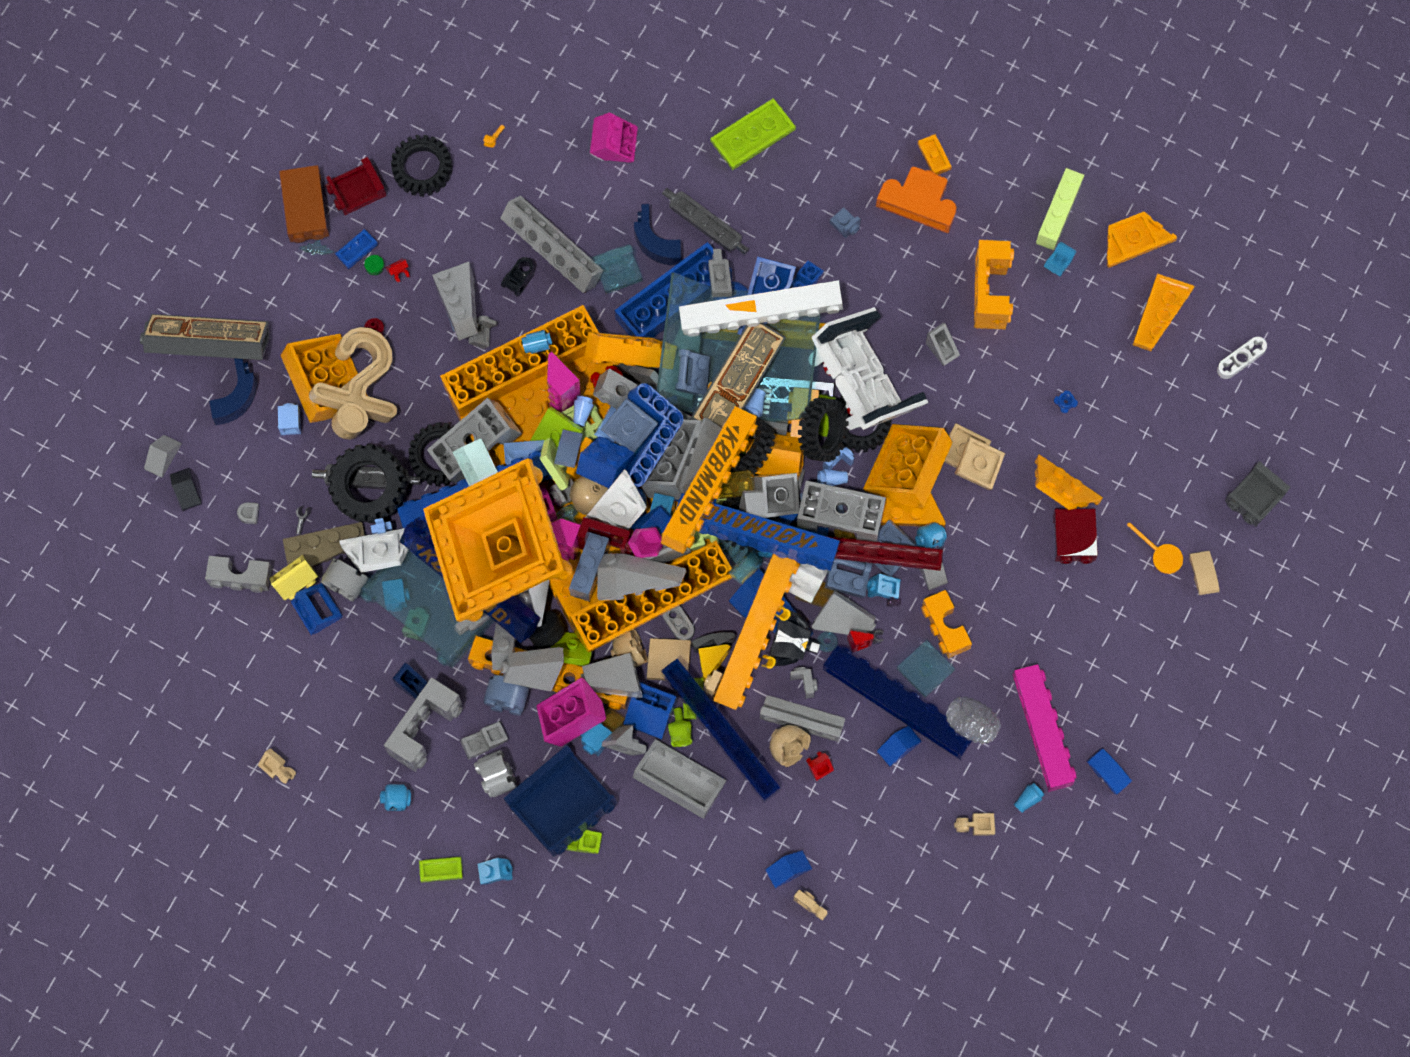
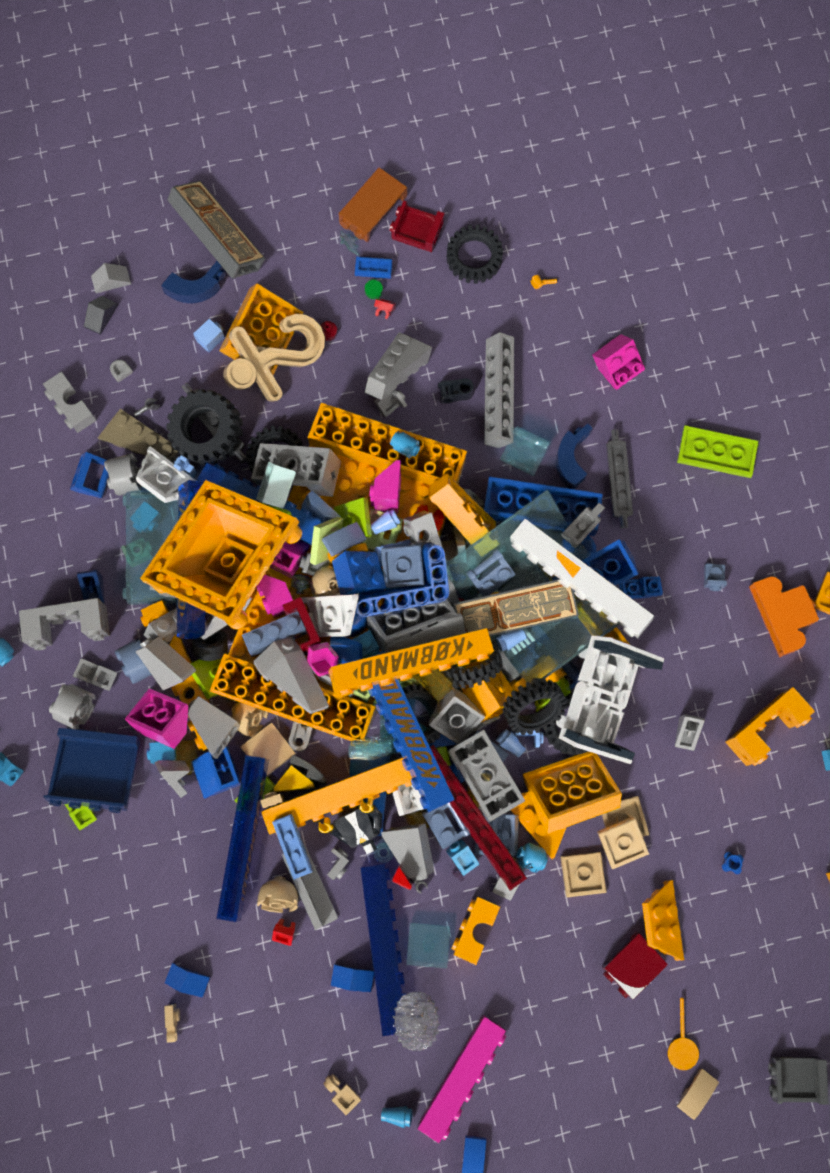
camera: 45 degrees right, 5 degrees up
light yellow slope [269,555,318,600] -> none
light grey slope [633,739,726,819] -> none
lime piece [668,708,692,747] -> none
light grey slope [738,490,766,518] -> none
none -> medium blue tile [272,814,314,880]
none -> tan tile [560,852,607,897]

